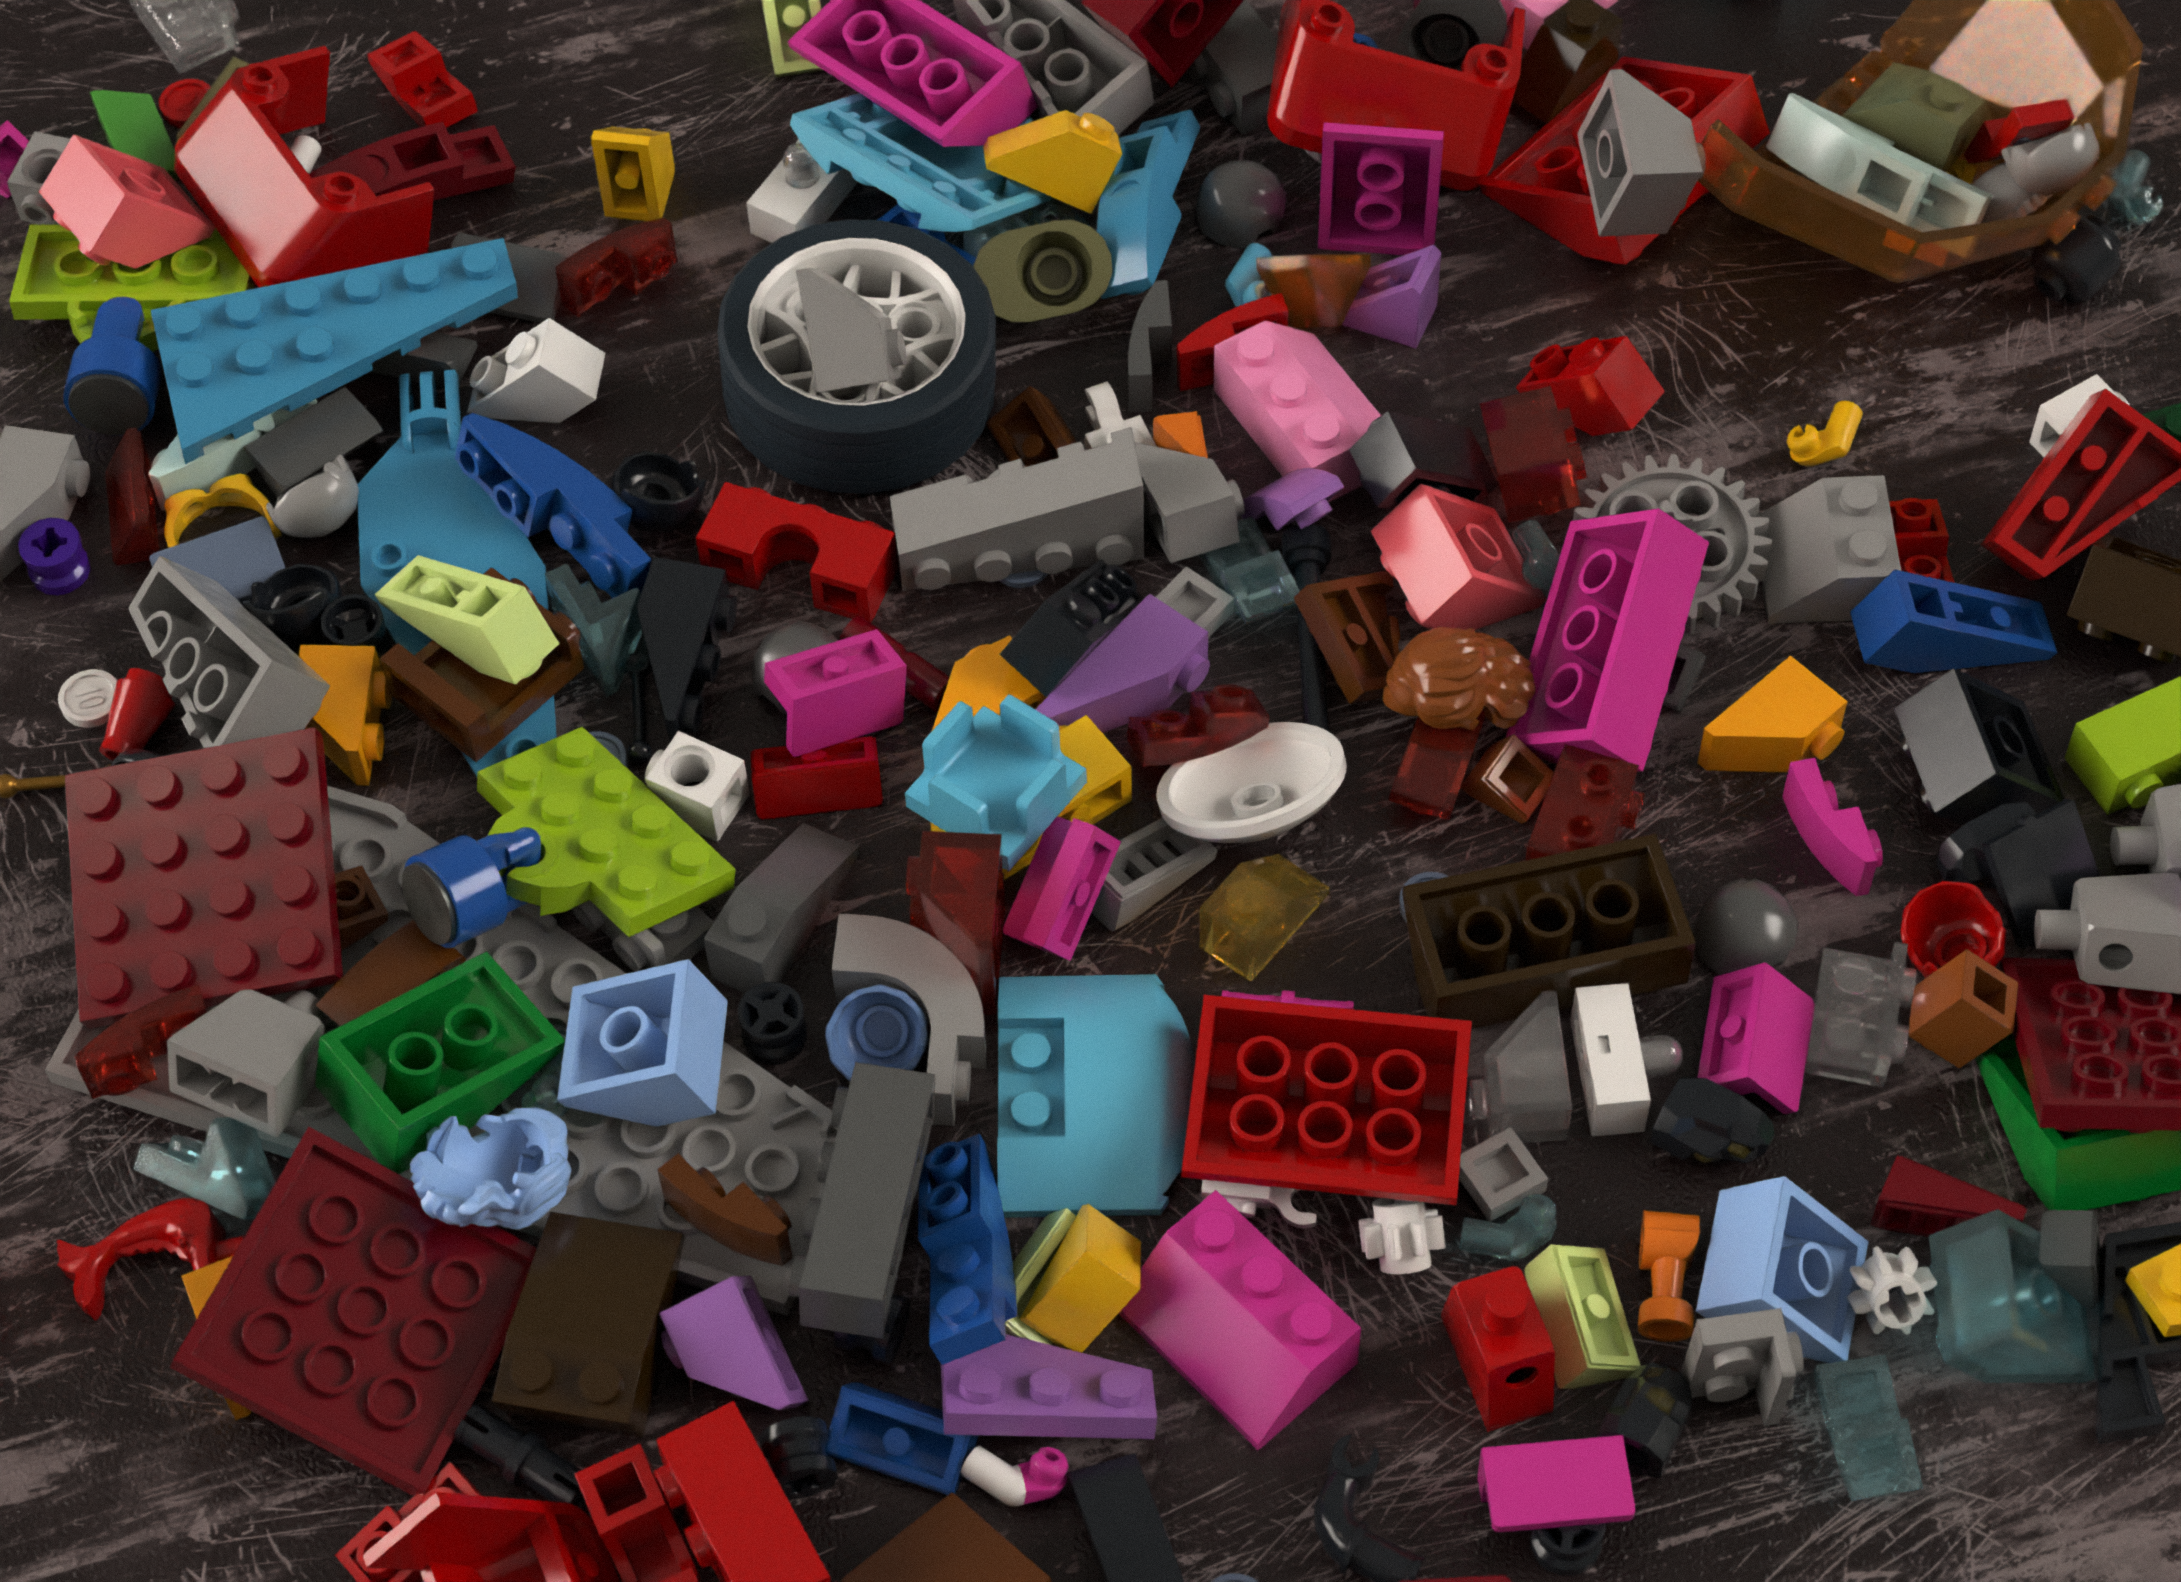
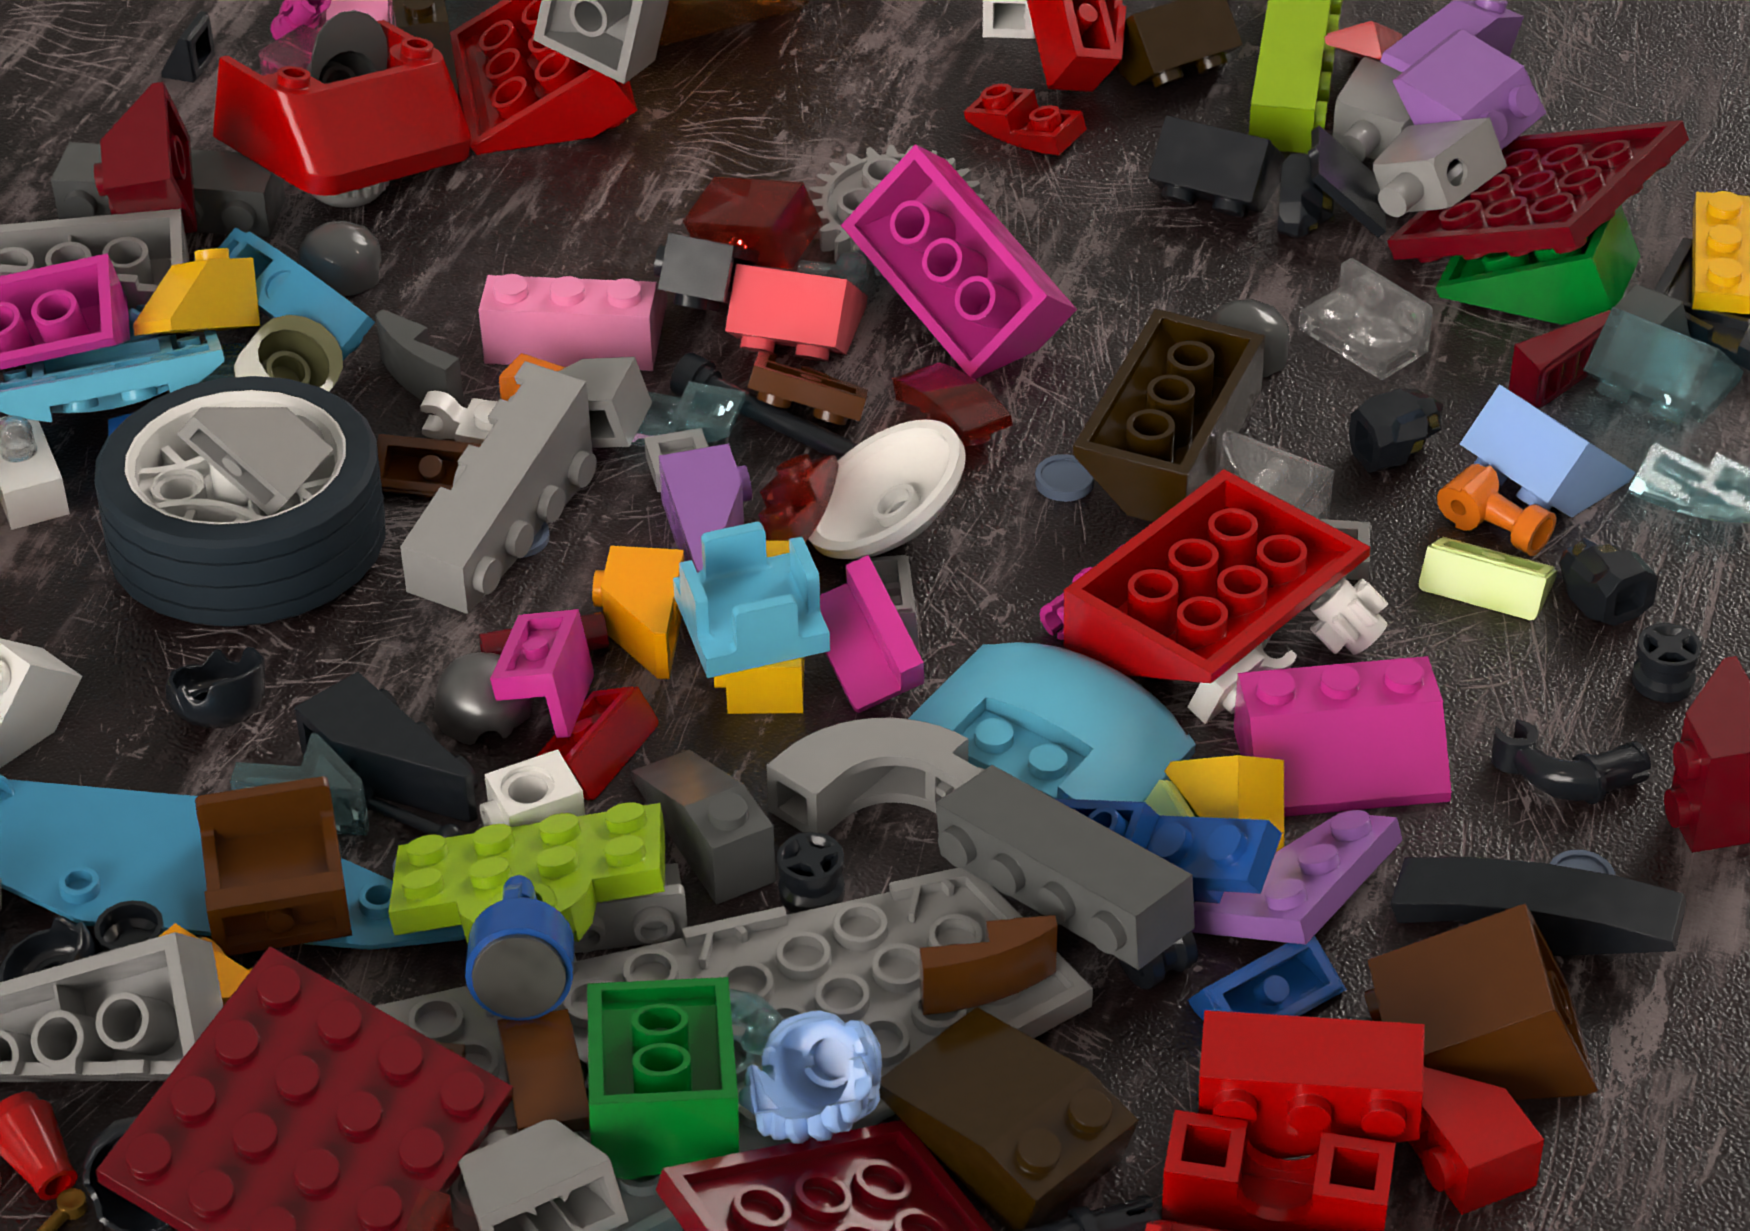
camera: 55 degrees left, 15 degrees down
yellowish green slope [374,555,559,684] -> none
blue slope [455,413,652,609] -> none
light blue slope [557,959,728,1127] -> none
medium lavender slope [659,1276,809,1410] -> none
red arch [696,482,899,623] -> none
medium blue hair [825,984,929,1081] -> none
clear red slope [906,831,1006,1015] -> none
arm [961,1446,1069,1507] -> none
black slope [999,559,1144,697] -> none
red slope [1177,293,1289,391] -> none
clear yellow slope [1200,854,1330,982] -> none
medium azure arm [1225,243,1276,307] -> none
medium lavender slope [1242,468,1344,531] -> none
clear orange slope [1256,254,1371,328] -> none
dark pink slope [1318,122,1444,256] -> none
medium lavender slope [1331,245,1441,349] -> none
dark orange hair [1382,627,1536,731] -> none
red torso [1441,1266,1555,1432] -> none
clear light blue arm [1459,1194,1557,1261] -> none
dark orange slope [1460,734,1558,824] -> none
dark pink panel [1477,1435,1635,1533] -> none
red slope [1515,335,1665,436] -> none
clear red brick [1525,744,1645,861] -> none
white piece [1570,983,1683,1137] -> none
light grey bracket [1681,1308,1804,1426] -> none
light orange slope [1697,656,1848,773] -> none
dark pink panel [1697,962,1814,1115] -> none
light grey slope [1758,475,1901,624] -> none
dark pink slope [1782,758,1883,896] -> none
yellow arm [1786,401,1863,467] -> none
white gear [1847,1246,1938,1335] -> none
blue slope [1850,570,2057,673] -> none
red hair [1900,881,2006,978] -> none
dark orange brick [1908,949,2018,1068] -> none

